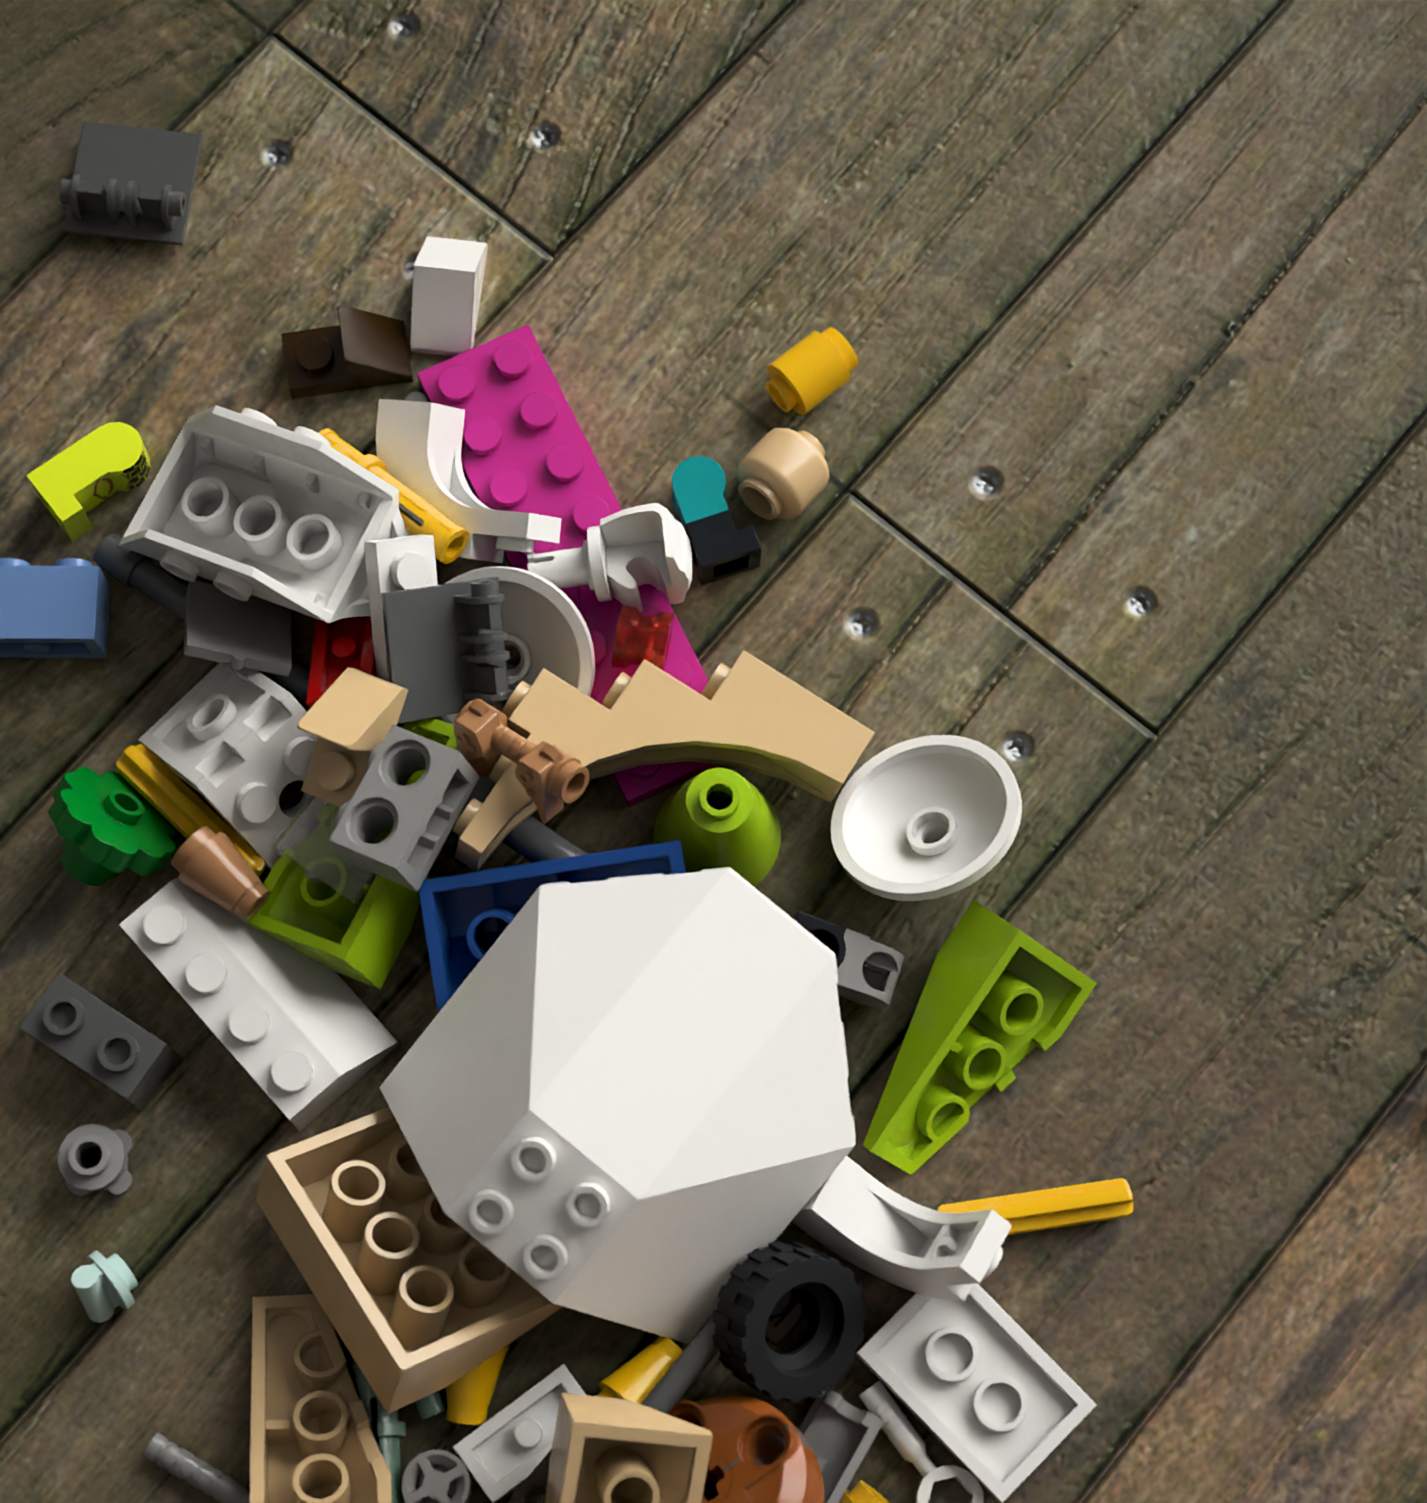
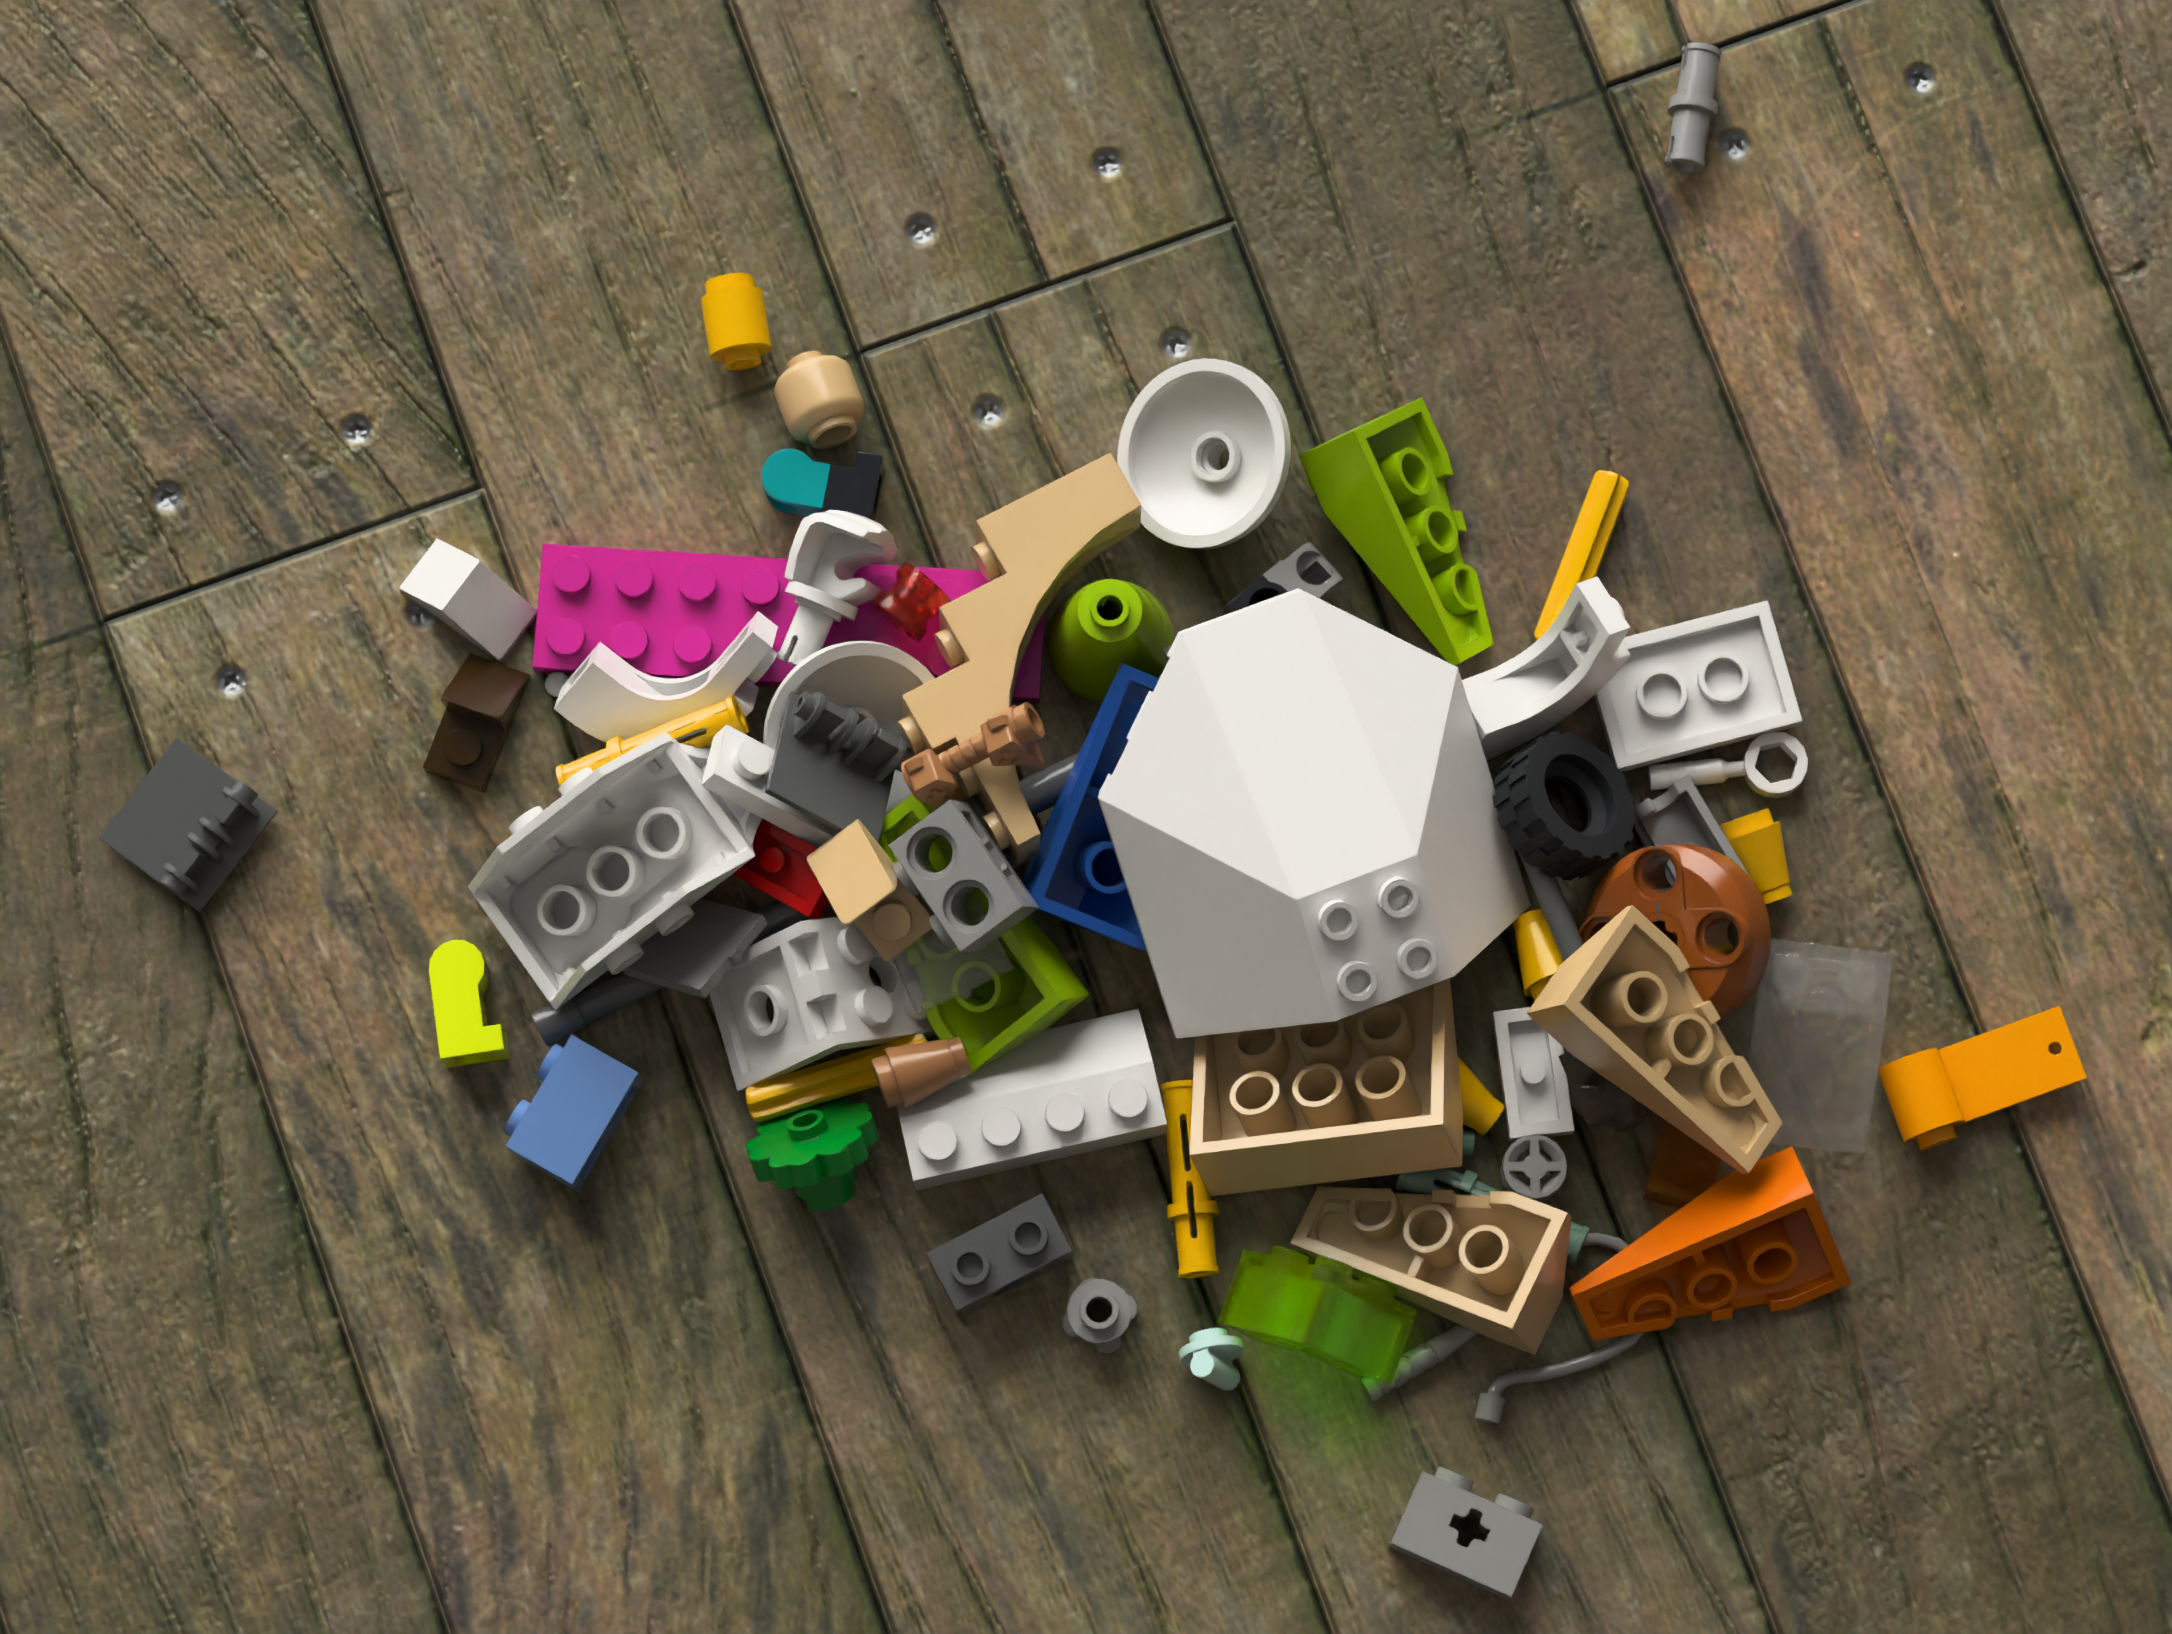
camera: 55 degrees left, 5 degrees up
none -> yellow pin [1160,1080,1219,1278]
none -> clear neon green brick [1218,1245,1417,1384]

